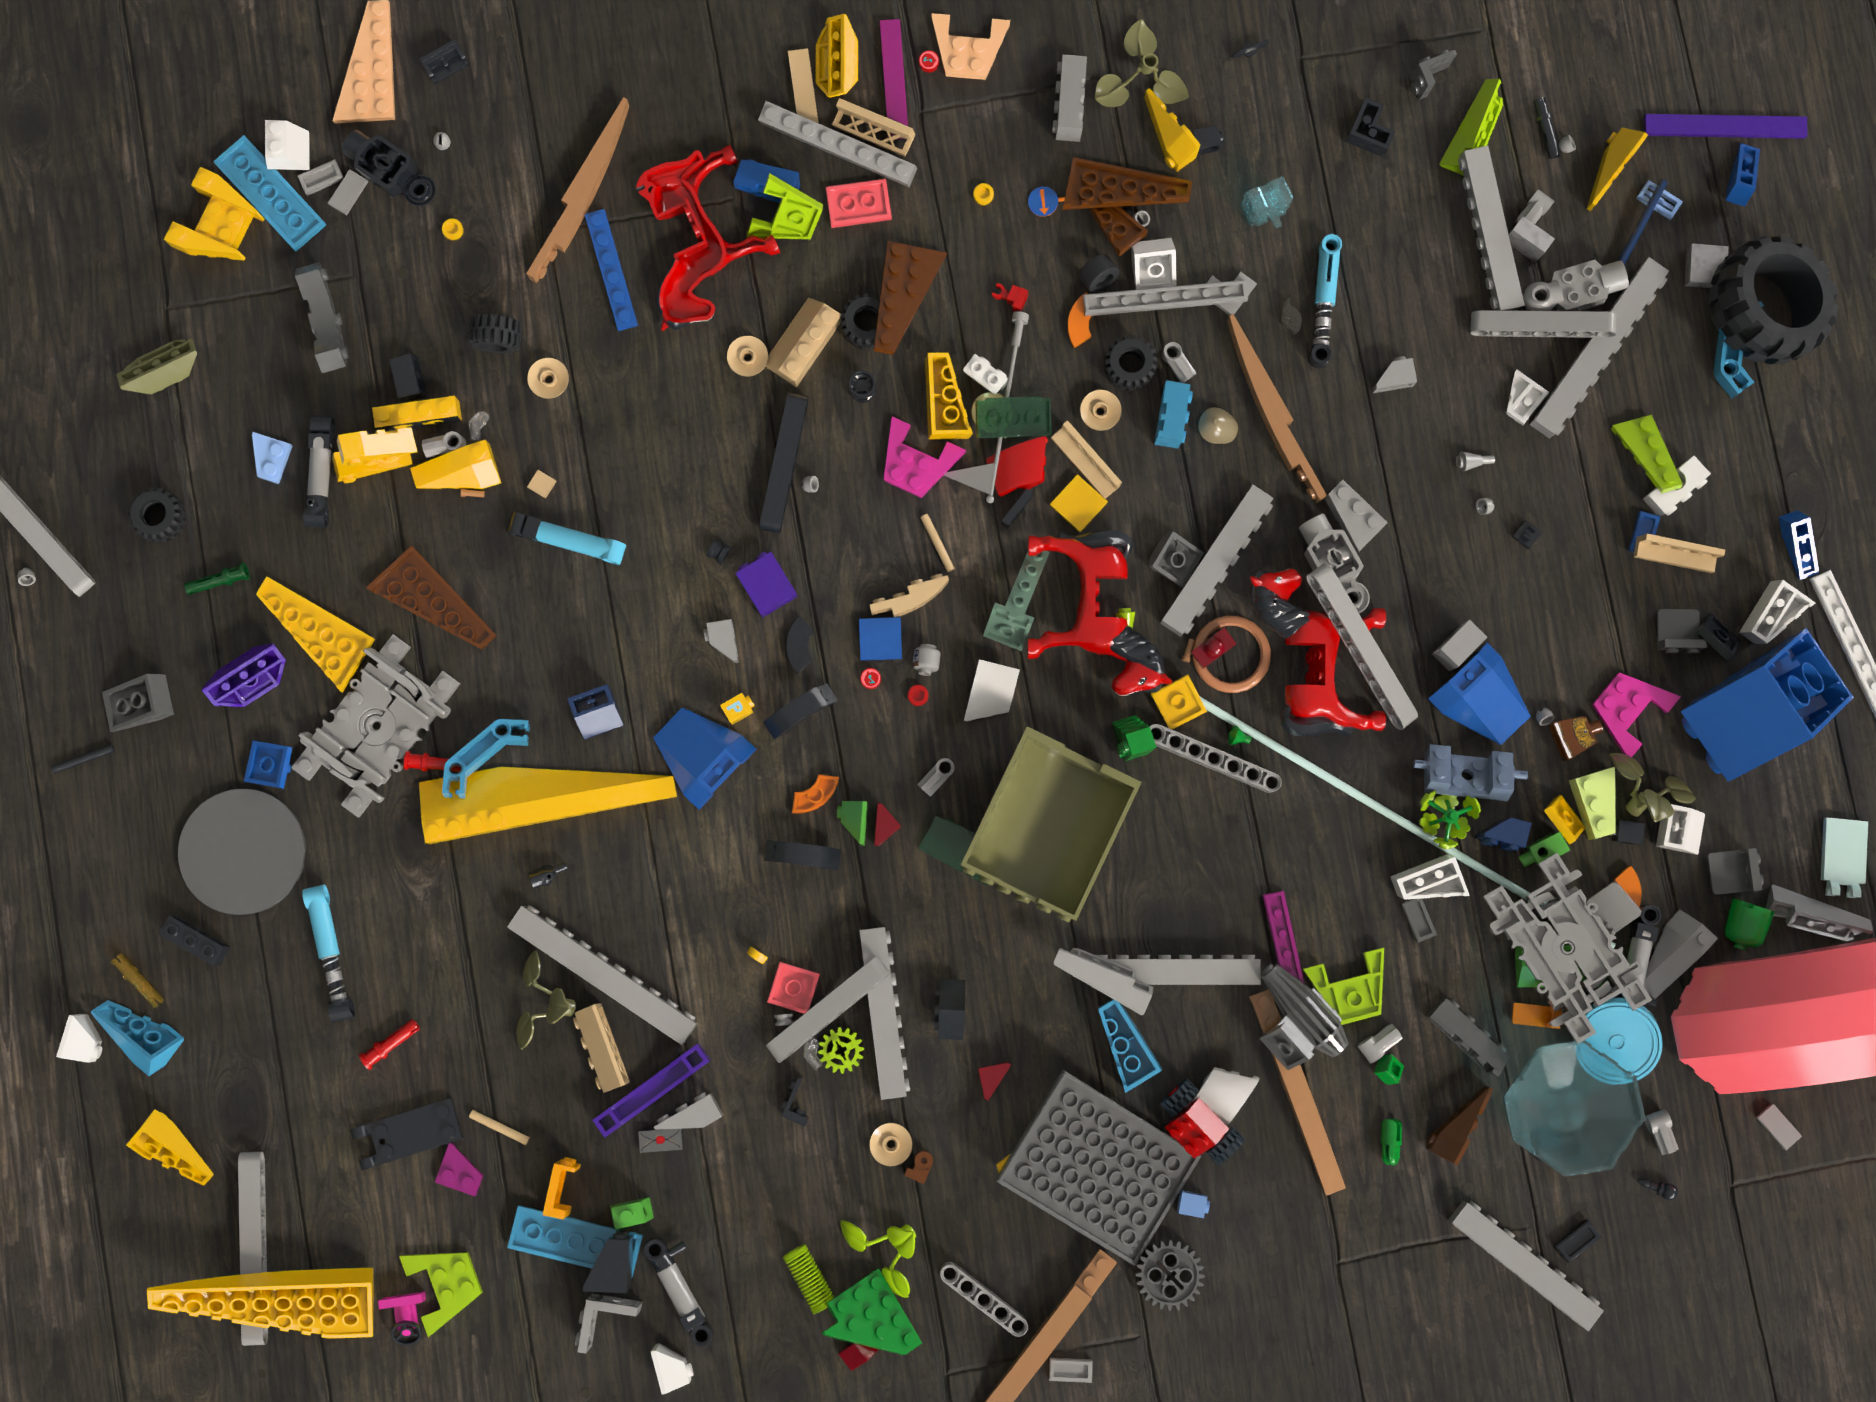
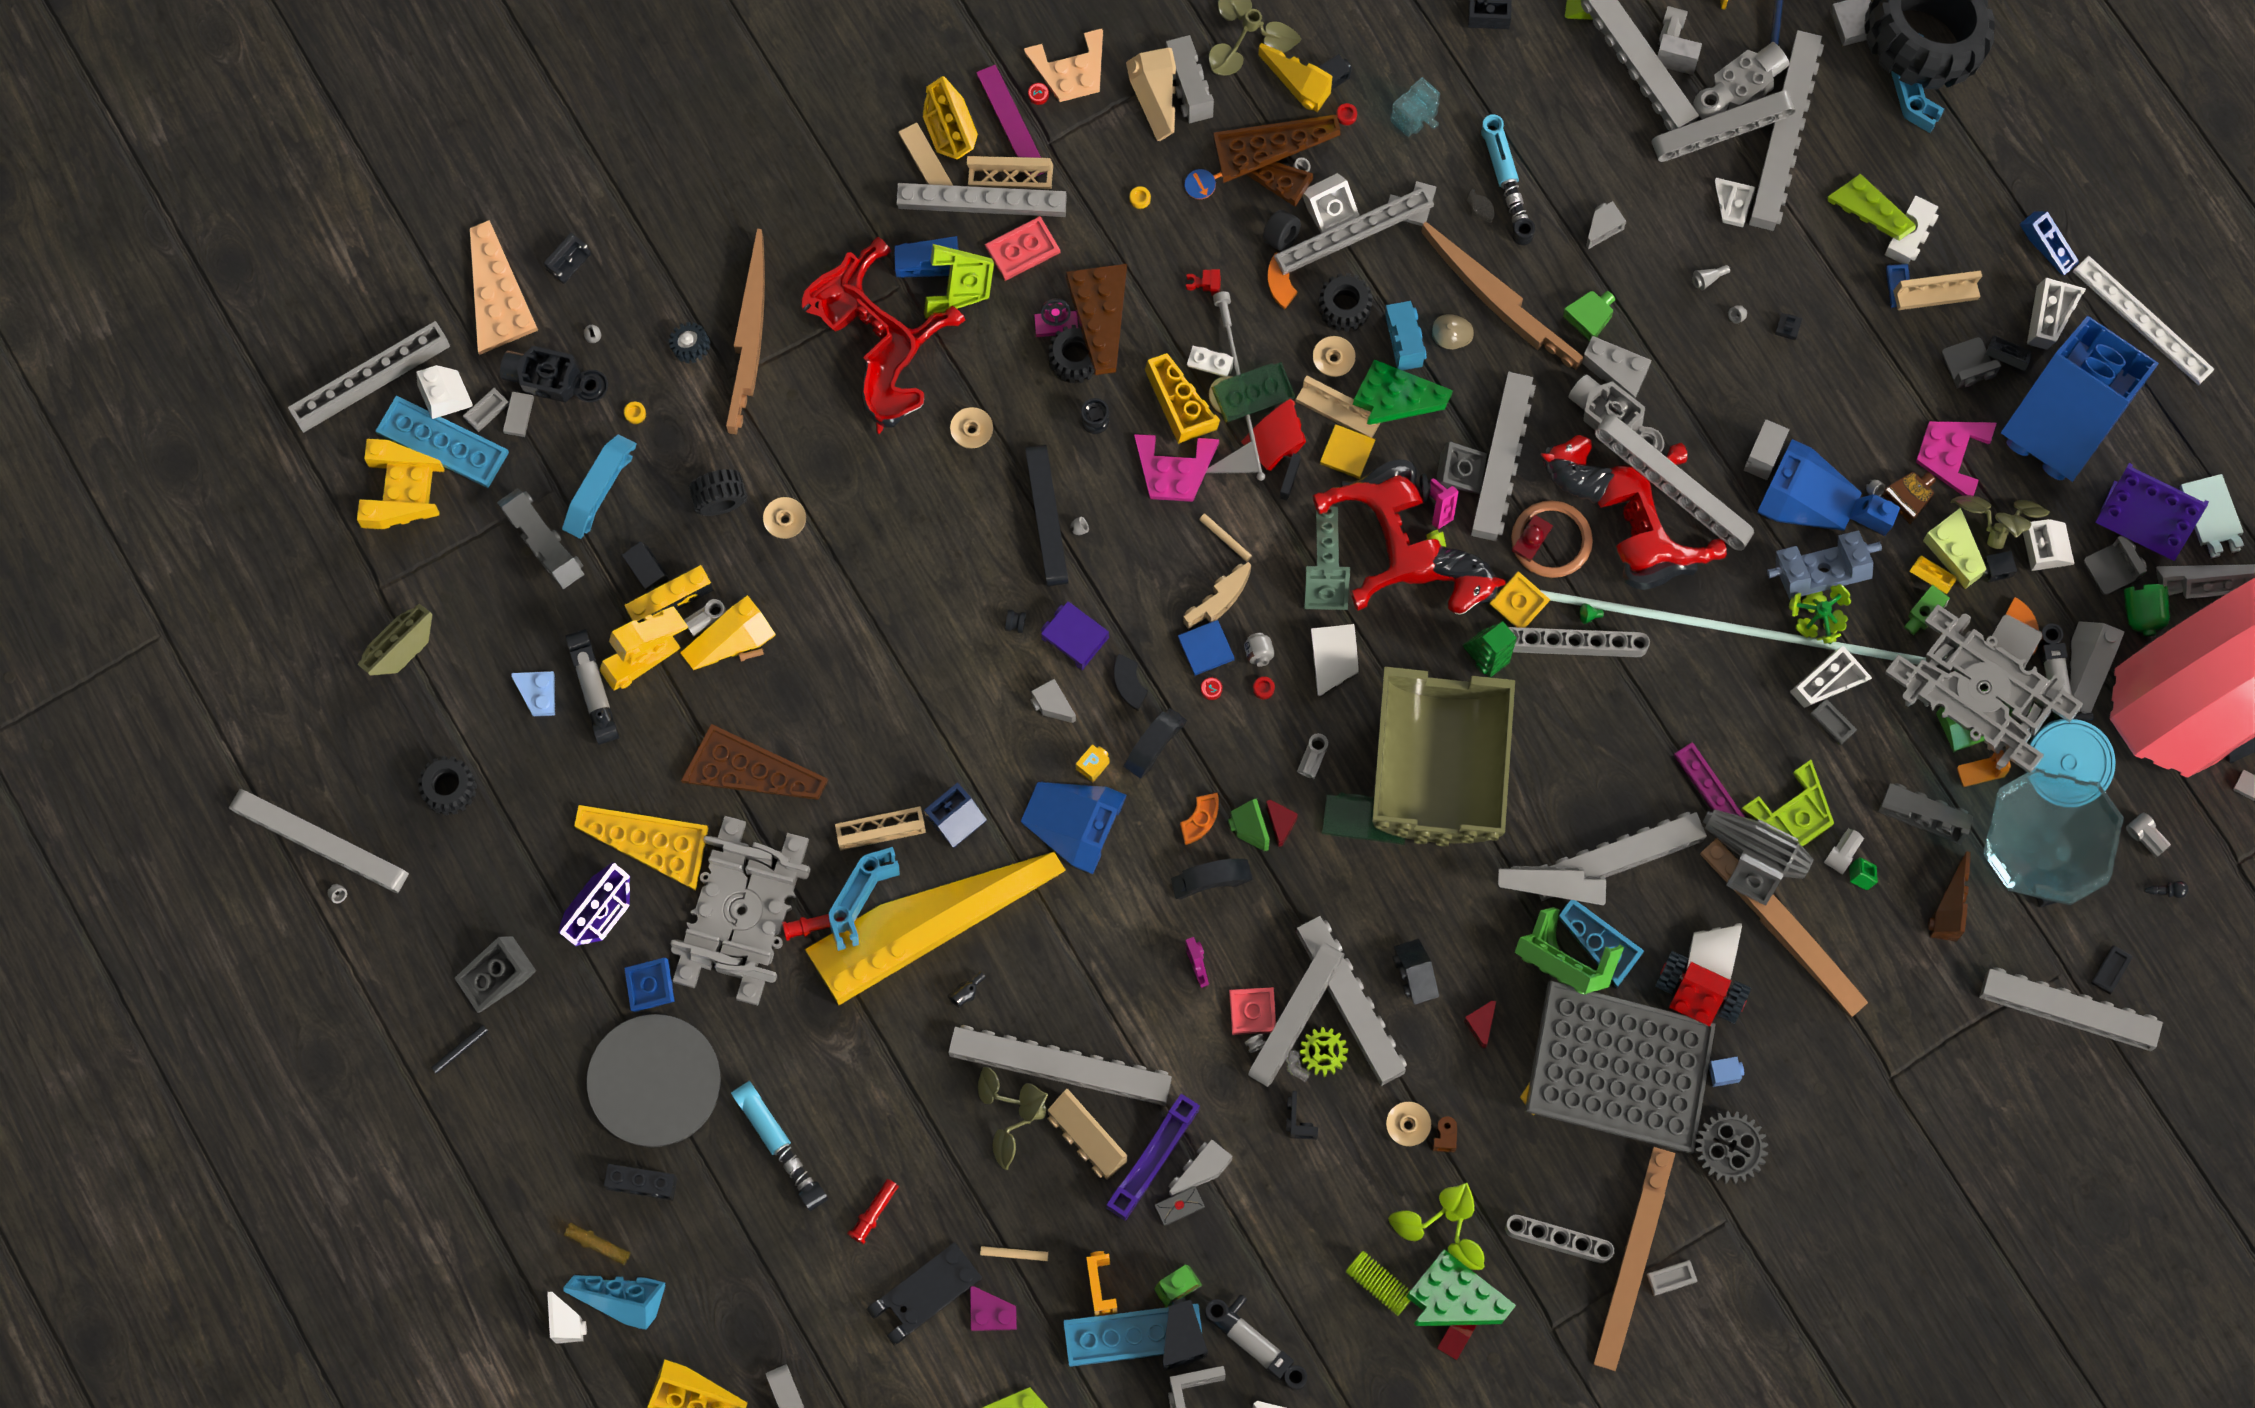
camera: 15 degrees left, 10 degrees down
dark green pin [184,562,250,595] -> none
clear arm [469,411,489,441] -> none
medium azure piece [506,512,627,565] -> none
tan tile [527,470,556,499] -> none
blue plate [585,209,638,331] -> none
yellow tile [747,946,768,964] -> none
tan slope [765,298,841,387] -> none
light grey piece [1161,342,1196,383] -> none
medium nougat piece [1182,639,1195,663] -> none
green arm [1380,1118,1402,1166] -> none
dark blue slope [1475,818,1532,852] -> none
none -> light grey brick [288,321,450,433]
none -> dark azure piece [562,434,637,539]
none -> black wheel [669,322,710,364]
none -> tan fence [835,806,926,851]
none -> dark pink piece [1034,298,1078,337]
none -> tan wedge [1126,48,1176,141]
none -> magenta wing [1185,937,1209,988]
none -> red tile [1336,103,1357,125]
none -> green wing [1353,360,1453,425]
none -> dark pink piece [1419,474,1458,529]
none -> bright green piece [1515,907,1624,994]
none -> bright green torso [1563,291,1615,341]
none -> blue torso [1849,494,1900,536]
none -> dark purple bracket [2095,463,2209,561]

